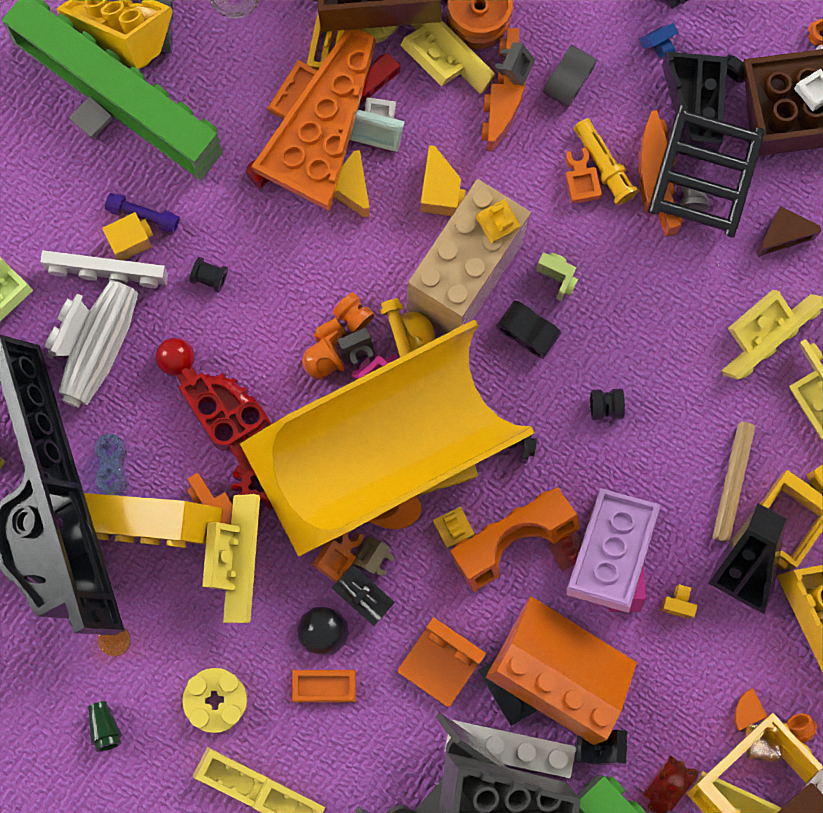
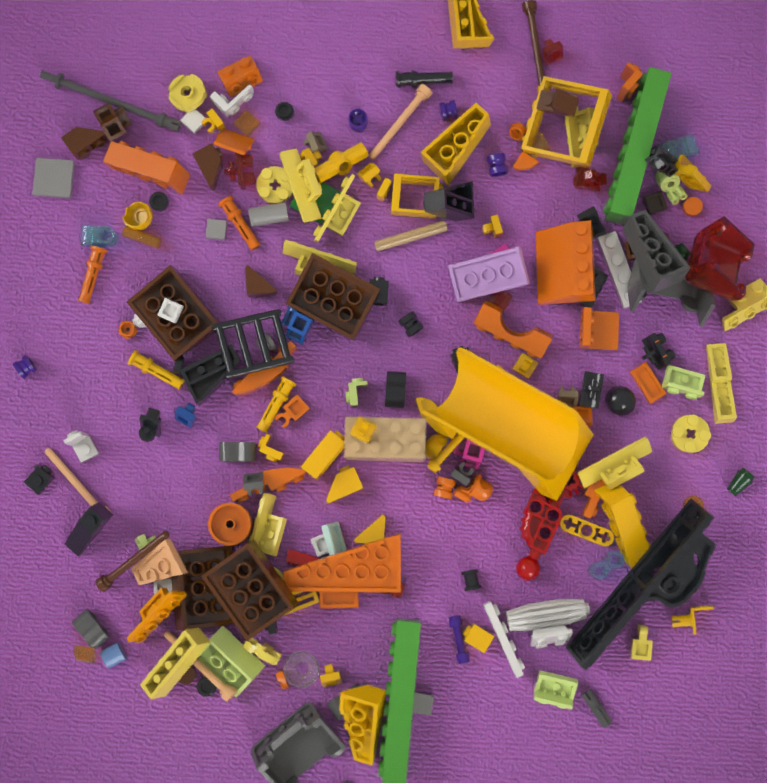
camera: 115 degrees left, 5 degrees up
none -> yellow pin [128,350,185,390]
none -> yellow bracket [258,434,285,463]
none -> blue brick [281,306,315,345]
none -> reddish brown slope [286,253,380,340]
none -> yellow window [301,430,345,480]
none -> yellow tile [320,664,343,688]
none -> black brick [369,277,389,306]
none -> yellow tile [415,397,438,417]
none -> dark purple wheel [487,153,508,177]
none -> yellow beam [559,515,614,546]
none -> black hips [642,333,675,370]
none -> yellowish green bracket [662,365,705,400]

